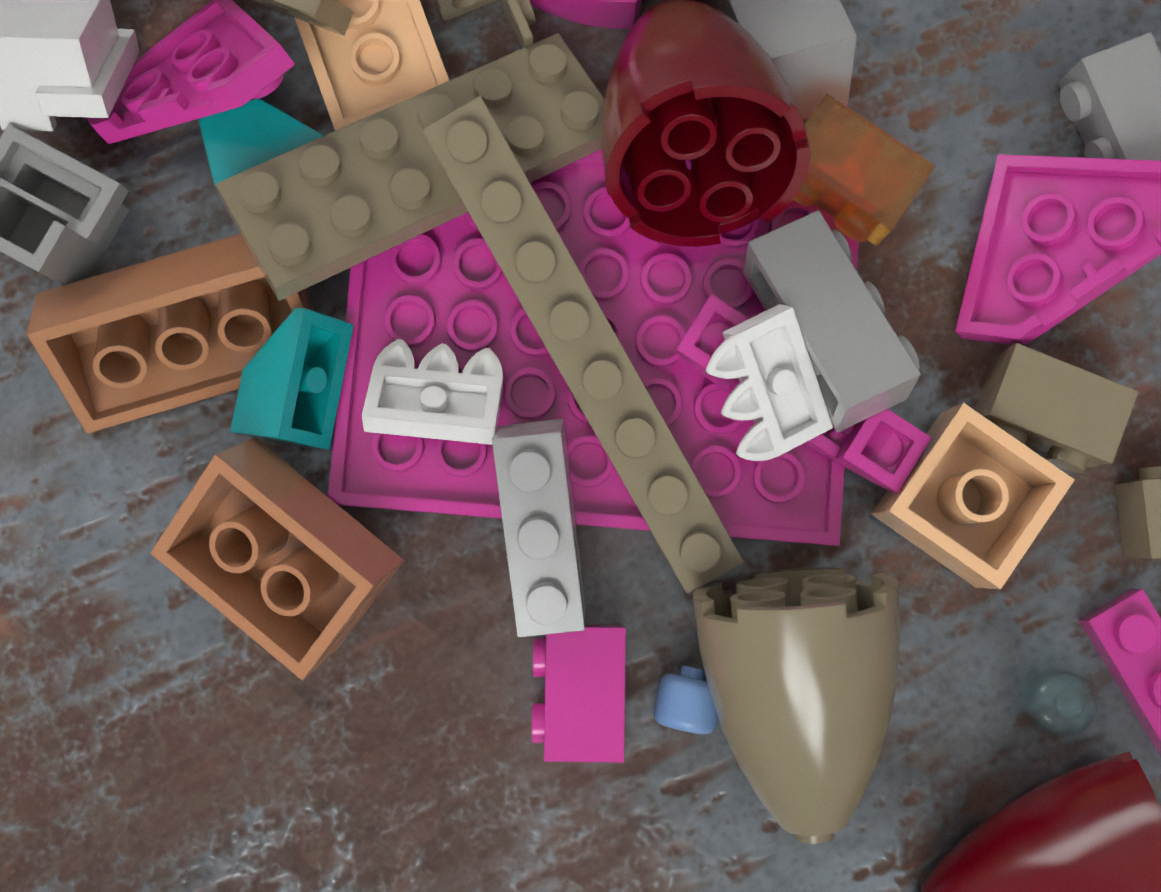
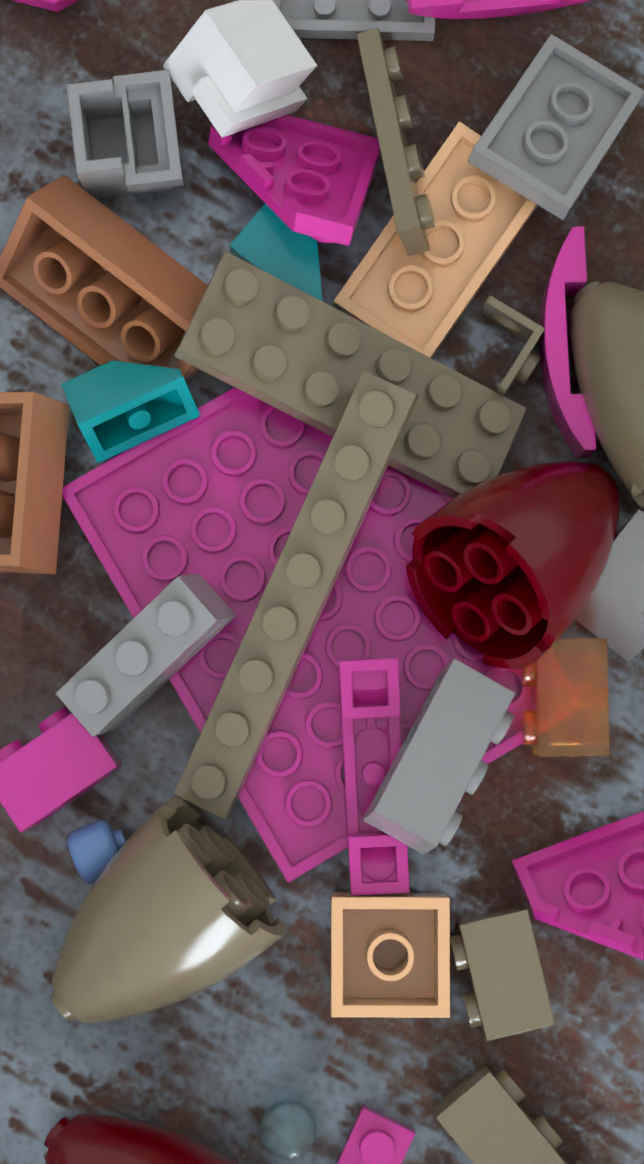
camera: 55 degrees right, 0 degrees up
white plate [362,339,503,445] -> none
white plate [705,304,833,461] -> none

